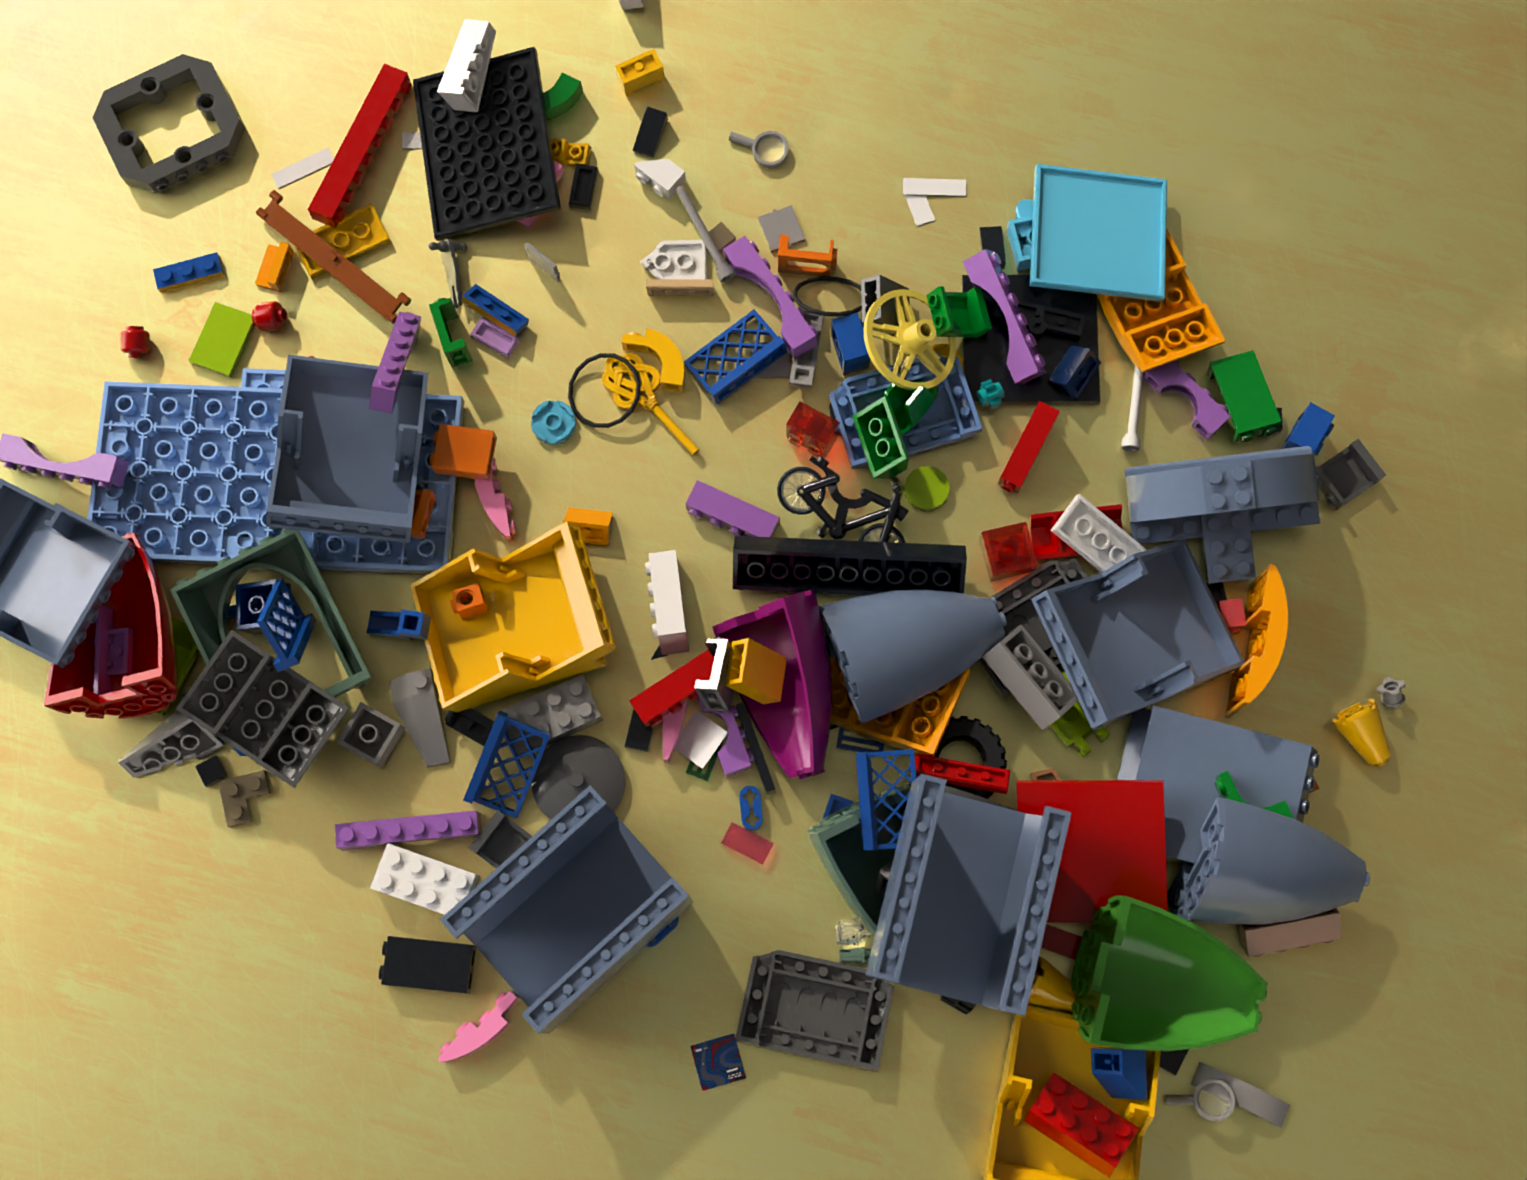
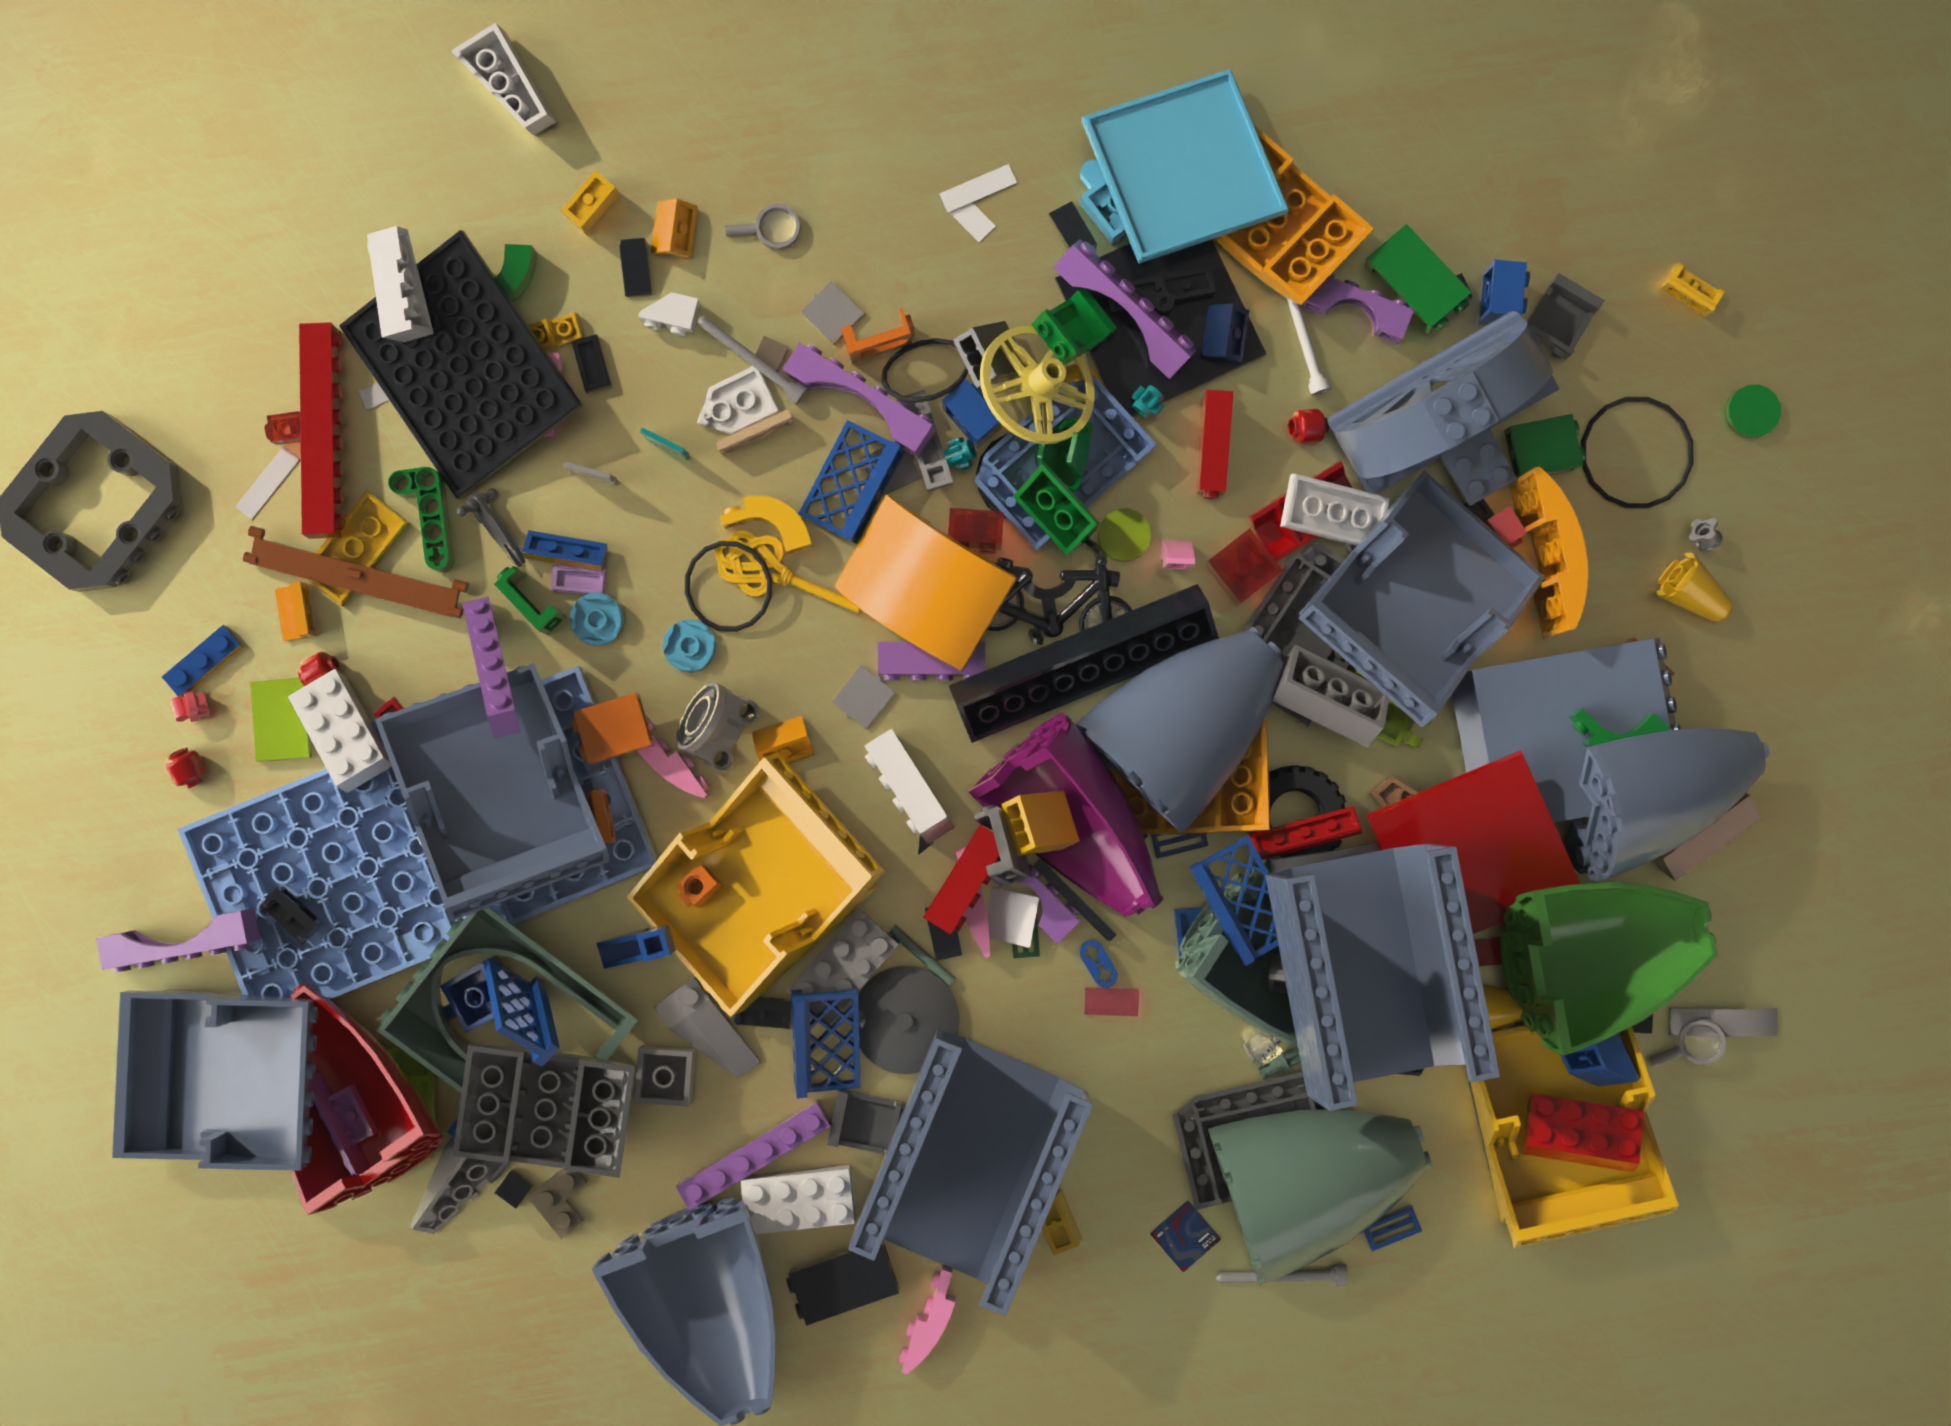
camera: 30 degrees left, 10 degrees up
none -> coral piece [171,691,209,722]
none -> black hinge [260,886,324,945]
none -> clear red brick [264,411,300,445]
none -> white brick [288,669,392,793]
none -> green beam [388,467,455,573]
none -> medium azure tile [569,592,624,646]
none -> sand blue panel [592,1198,776,1426]
none -> teal piece [640,427,690,460]
none -> light orange panel [651,199,698,259]
none -> light grey piece [676,682,759,771]
none -> light grey piece [832,666,895,729]
none -> light orange slope [834,495,1017,671]
none -> sand green bar [889,925,956,986]
none -> teal gear [944,437,977,471]
none -> yellow hinge [1042,1189,1083,1256]
none -> bright pink slope [1161,539,1195,570]
none -> sand green panel [1208,1109,1433,1285]
none -> light grey piece [1216,1264,1348,1286]
none -> red head [1287,409,1329,444]
none -> blue tile [1364,1205,1422,1252]
none -> green panel [1504,414,1585,478]
none -> black piece [1581,397,1694,508]
none -> yellow hinge [1660,262,1725,317]
none -> green tile [1726,384,1781,438]

